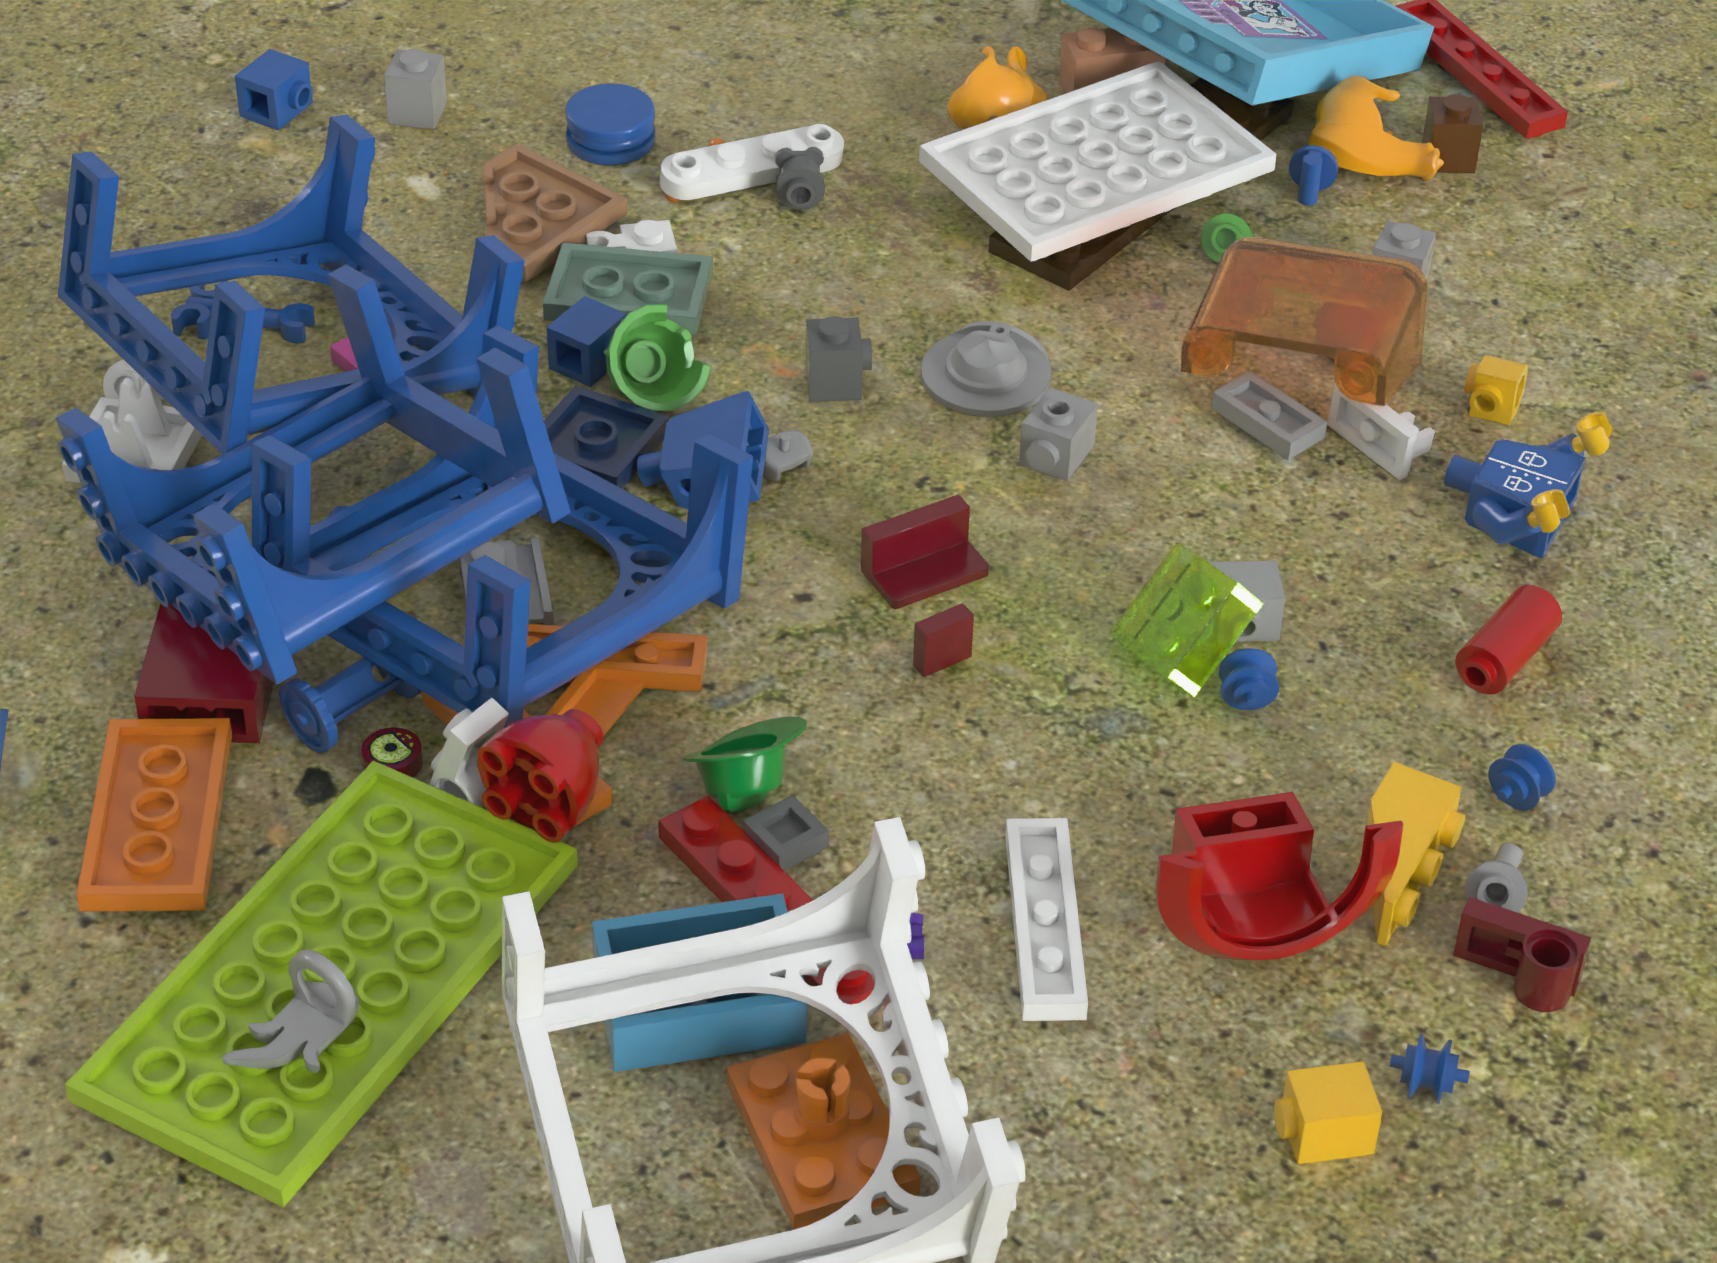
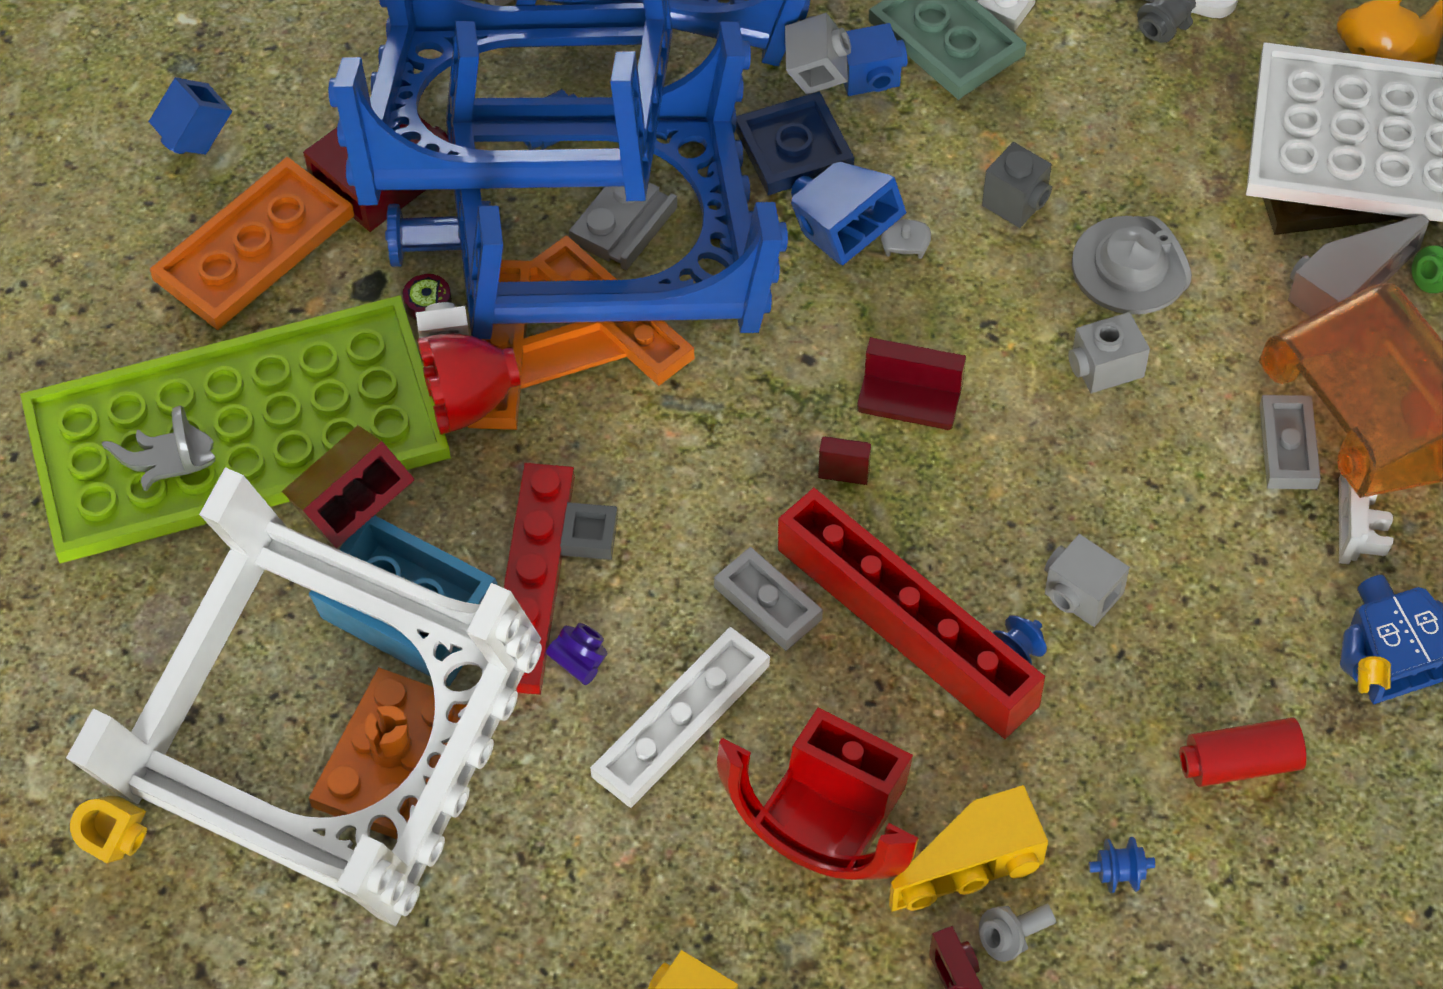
camera: 45 degrees right, 15 degrees up
bright green helmet [603,304,712,411] -> none
green piece [684,716,807,813] -> none
clear neon green slope [1109,542,1263,697] -> none
none -> dark red brick [281,425,415,549]
none -> light grey plate [714,547,823,651]
none -> red brick [778,487,1045,739]
none -> light grey brick [785,13,851,95]
none -> light grey slope [1288,215,1429,332]

